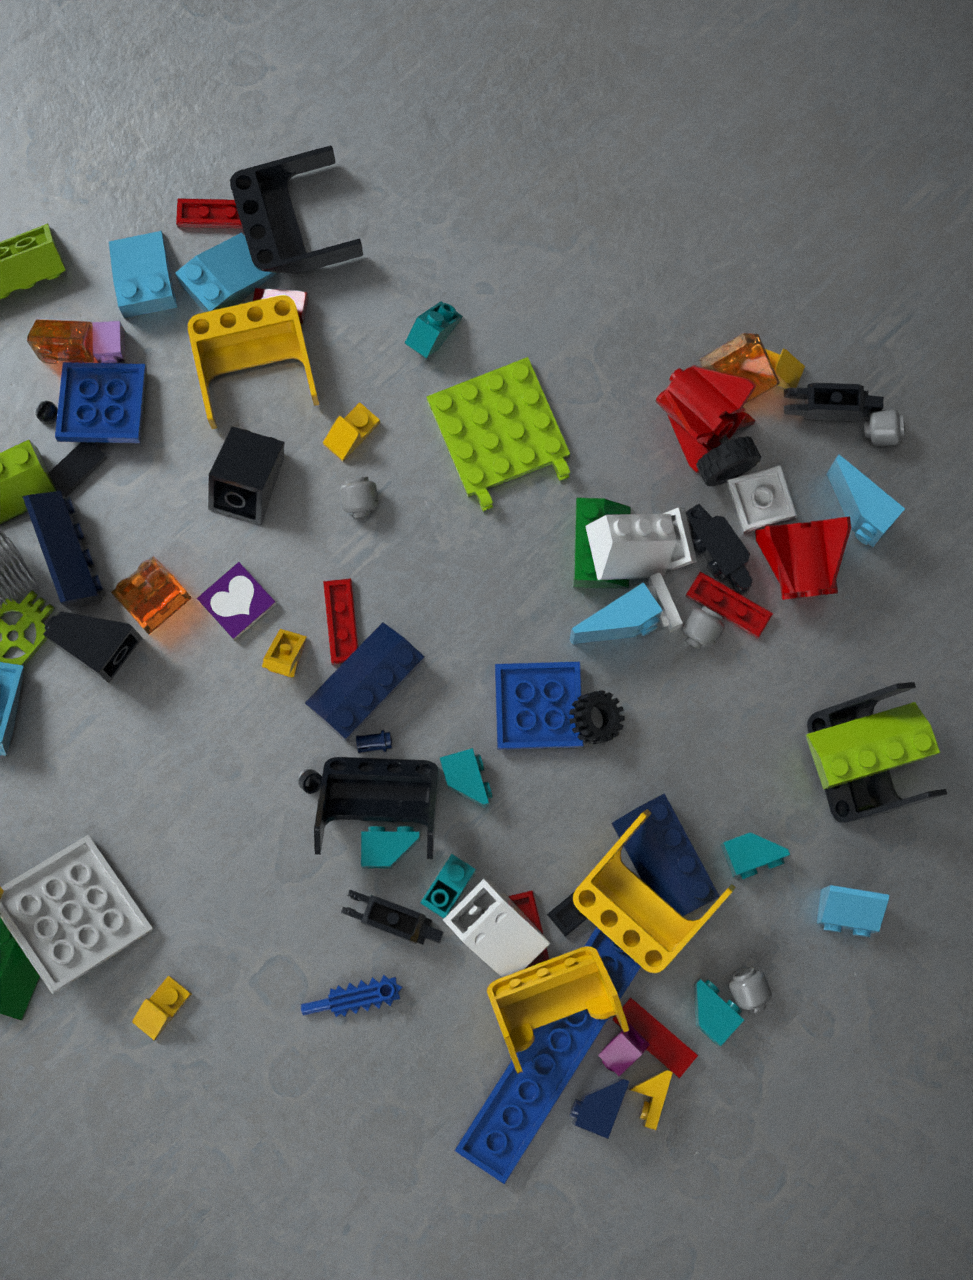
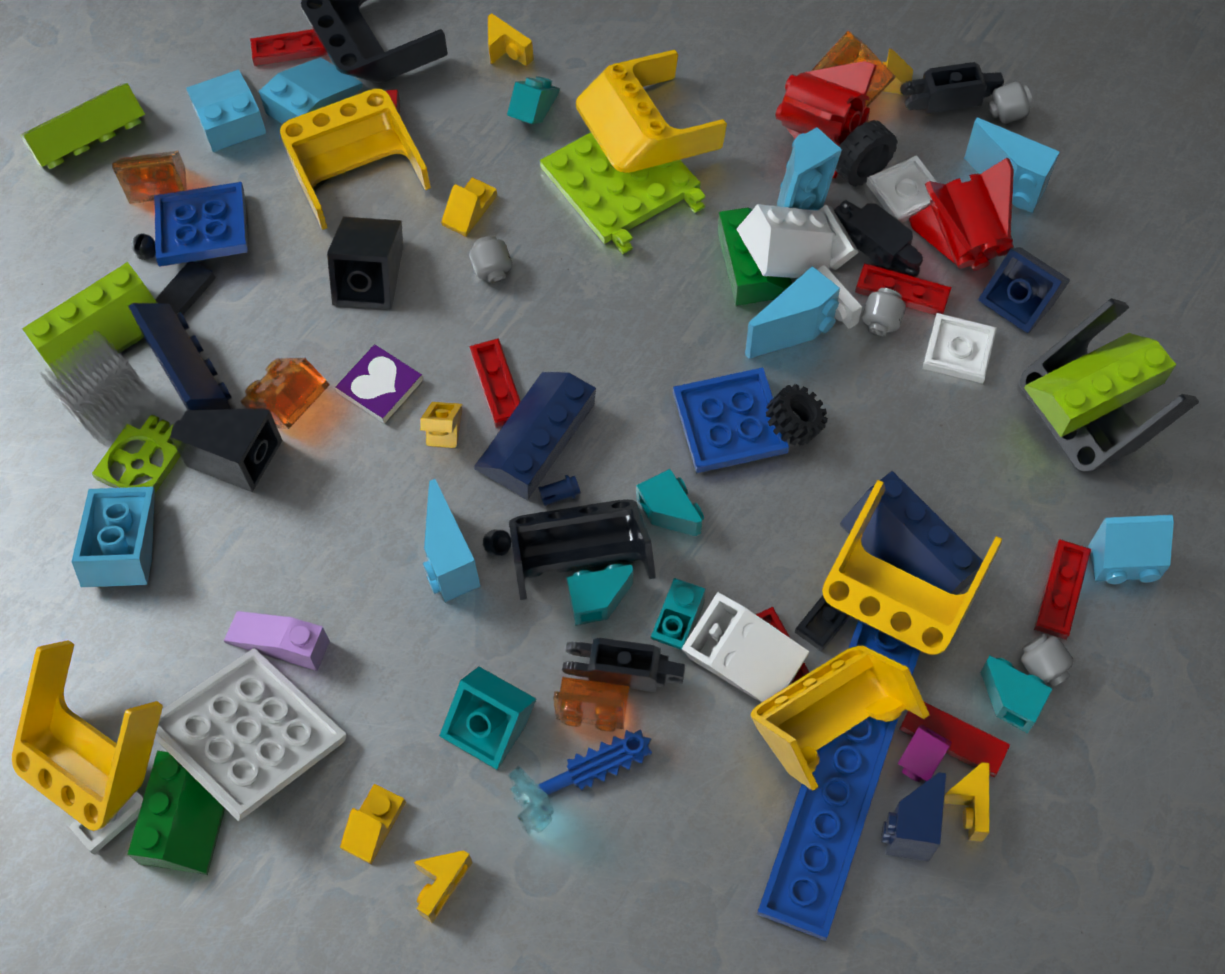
camera: 10 degrees left, 15 degrees down
lavender brick [92,321,126,363] -> none
teal slope [720,832,790,880] -> none
none -> lavender slope [224,611,330,671]
none -> yellow slope [414,850,473,924]
none -> medium azure slope [422,479,481,602]
none -> teal slope [439,666,537,770]
none -> yellow slope [488,13,534,66]
none -> clear light blue bracket [508,765,554,836]
none -> clear orange bracket [553,677,630,732]
none -> yellow windscreen [576,50,727,173]
none -> medium azure slope [777,127,842,211]
none -> white tile [922,313,997,384]
none -> dark blue slope [978,247,1070,333]
none -> red tile [1034,539,1091,640]

